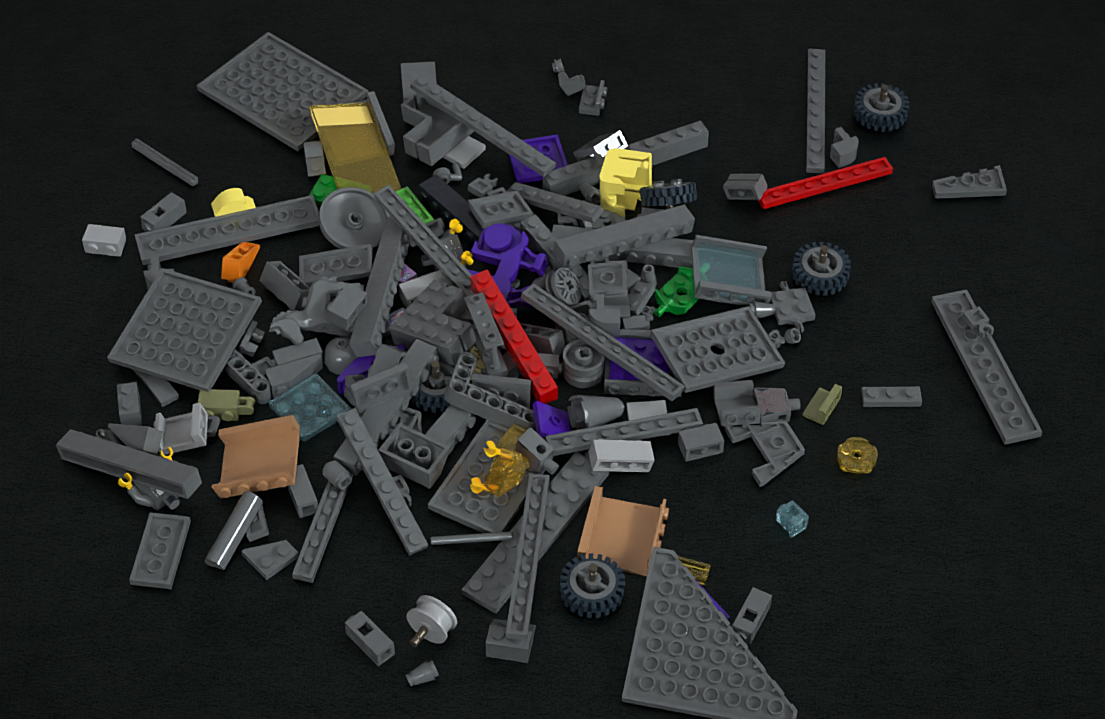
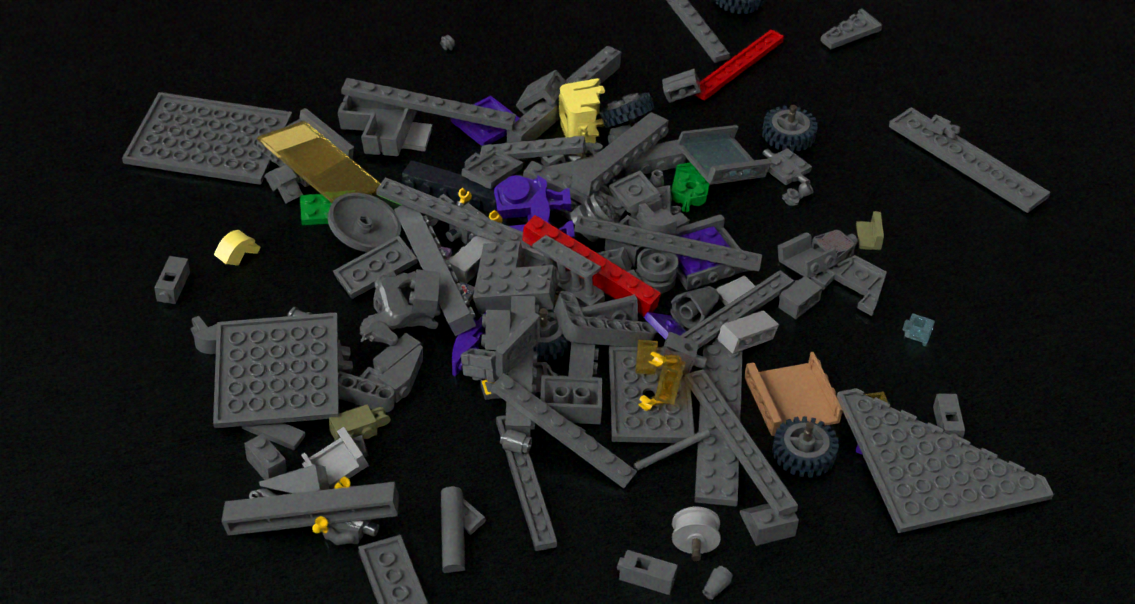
camera: 30 degrees left, 5 degrees down
light grey brick [82,224,127,257] -> none
dark grey axle [131,139,199,186] -> none
dark grey plate [135,195,319,265] -> none
medium nougat panel [212,415,300,498] -> none
orange slope [221,242,260,283] -> none
dark grey wing [242,540,299,580] -> none
dark grey brick [259,261,310,311] -> none
clear light blue plate [269,373,351,443] -> none
dark grey brick [287,464,318,518] -> none
dark grey cylinder [324,336,359,375] -> none
dark grey tile [401,62,437,102] -> none
dark grey plate [433,163,462,184] -> none
dark grey plate [467,174,498,198] -> none
dark grey panel [558,71,586,96] -> none
dark grey bracket [579,80,607,116] -> none
dark grey cone [579,182,600,205] -> none
dark grey plate [650,306,785,393] -> none
dark grey cone [746,301,775,319] -> none
dark grey brick [830,127,858,168] -> none
clear yellow plate [837,437,878,474] -> none
dark grey plate [861,387,922,407] -> none

